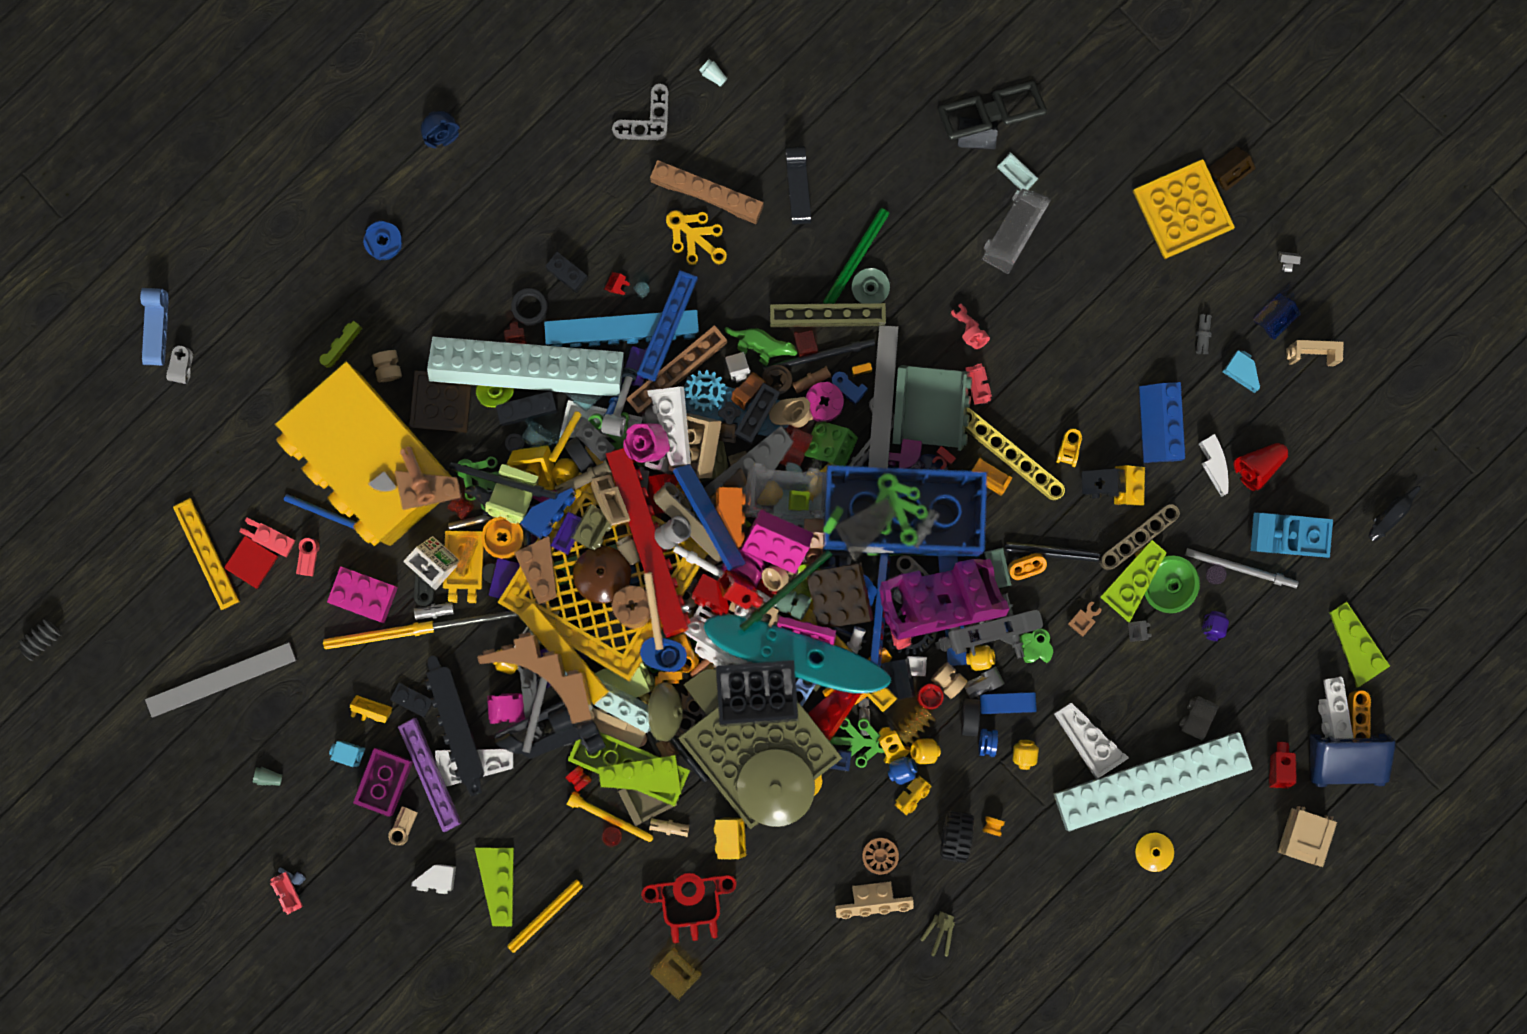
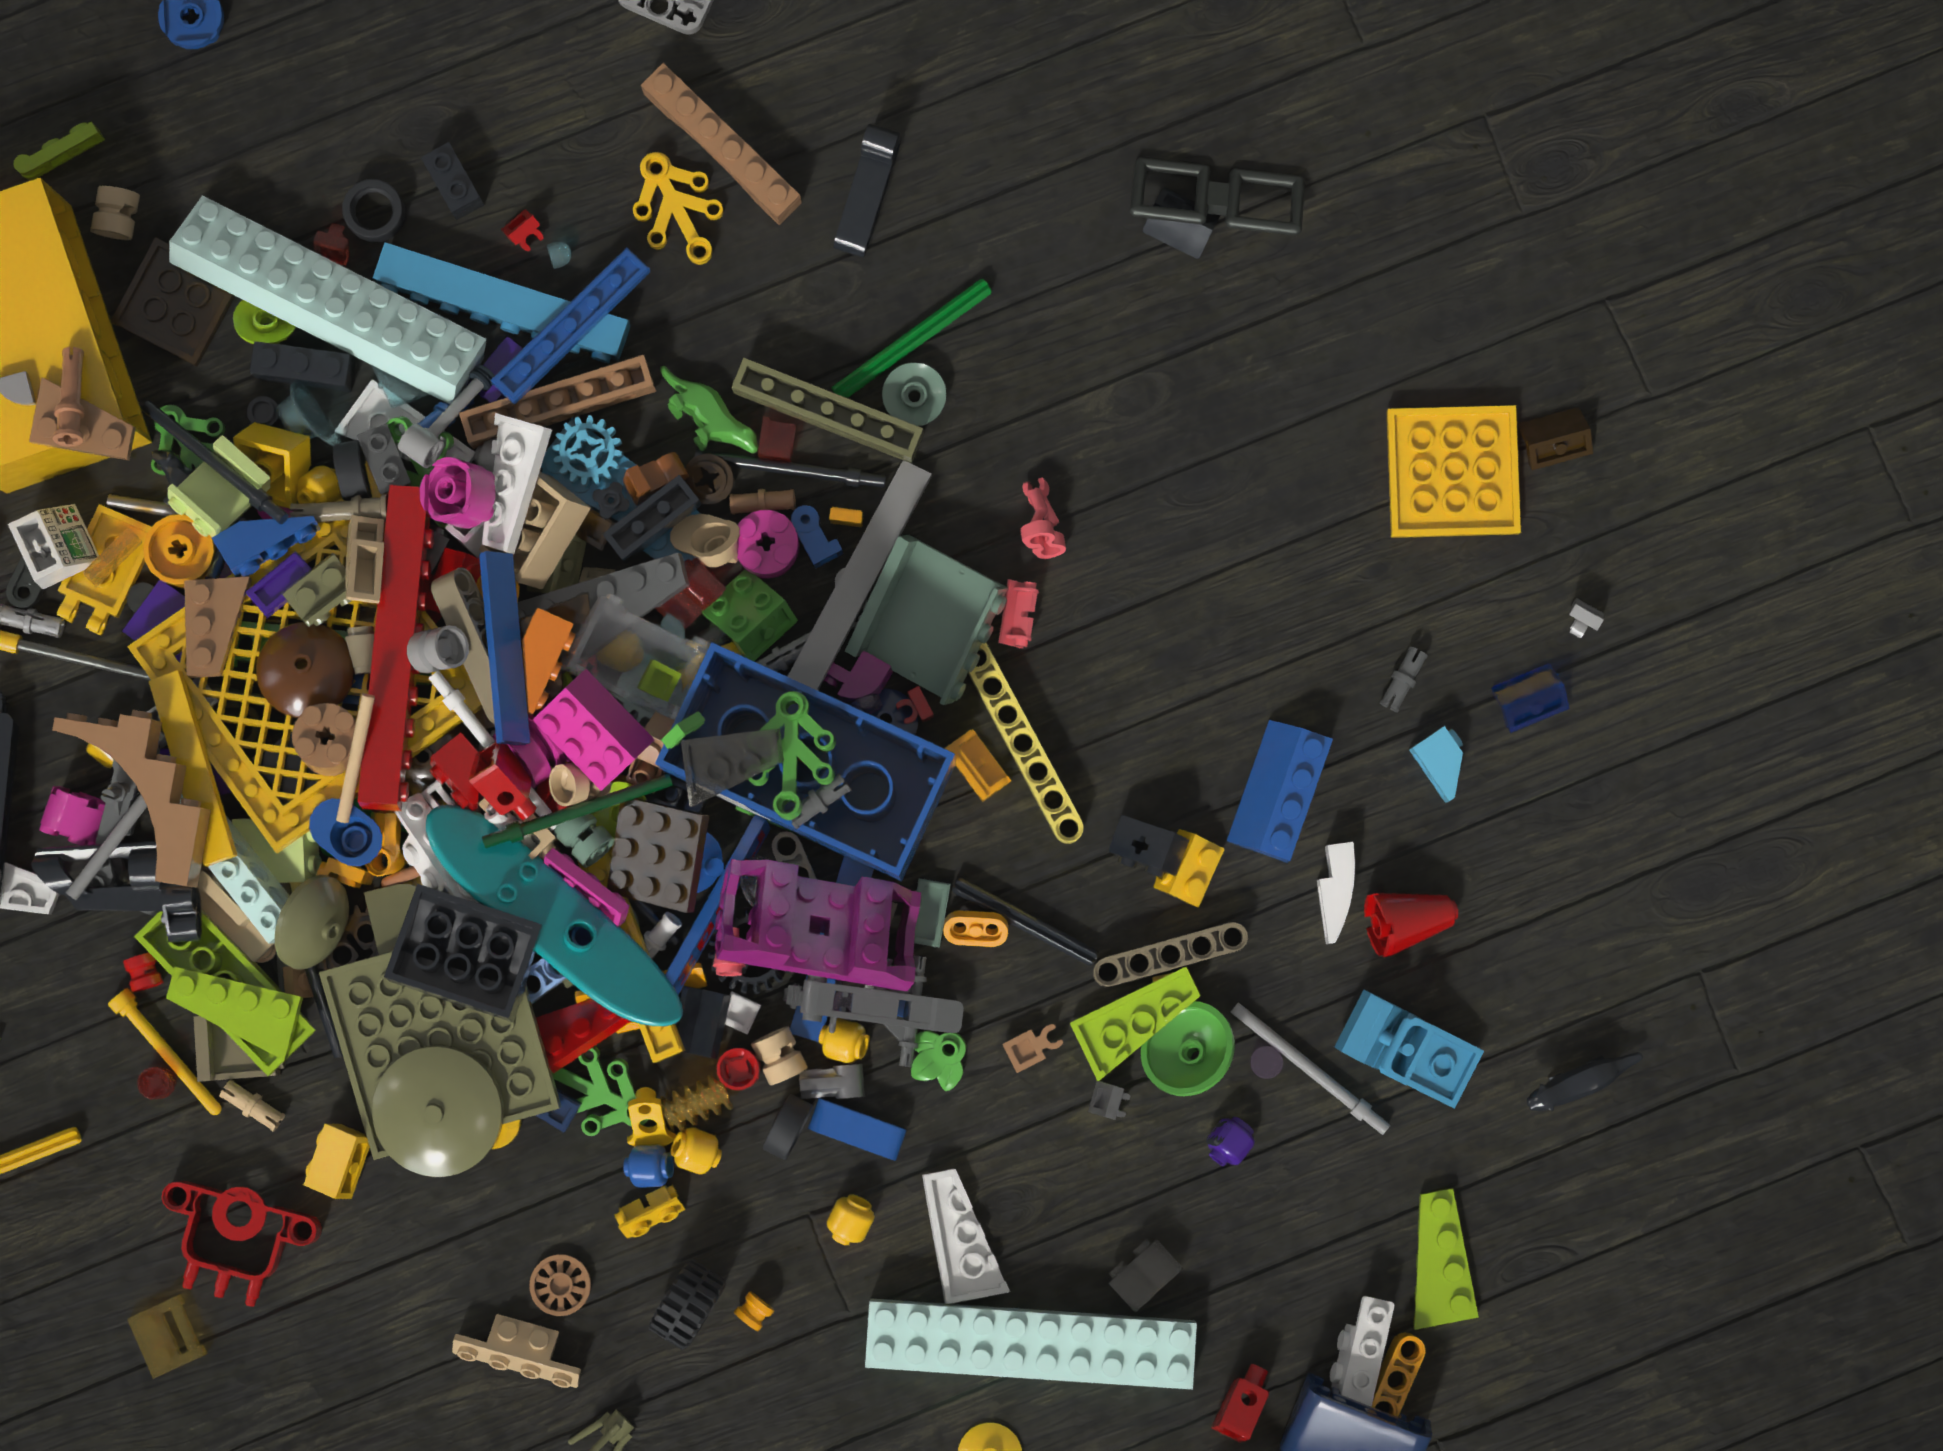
camera: 20 degrees right, 0 degrees up
clear red wheel [447,495,474,520] -> none
yellow bar [549,411,582,462] -> none
white slope [725,352,750,383] -> none
light grey axle [859,698,870,736] -> none
blue wheel [979,729,998,757] -> none
clear windscreen [982,188,1051,274] -> none
light aqua tile [997,153,1038,193] -> none
yellow piece [1056,429,1082,467] -> none
tan panel [1286,340,1343,366] -> none

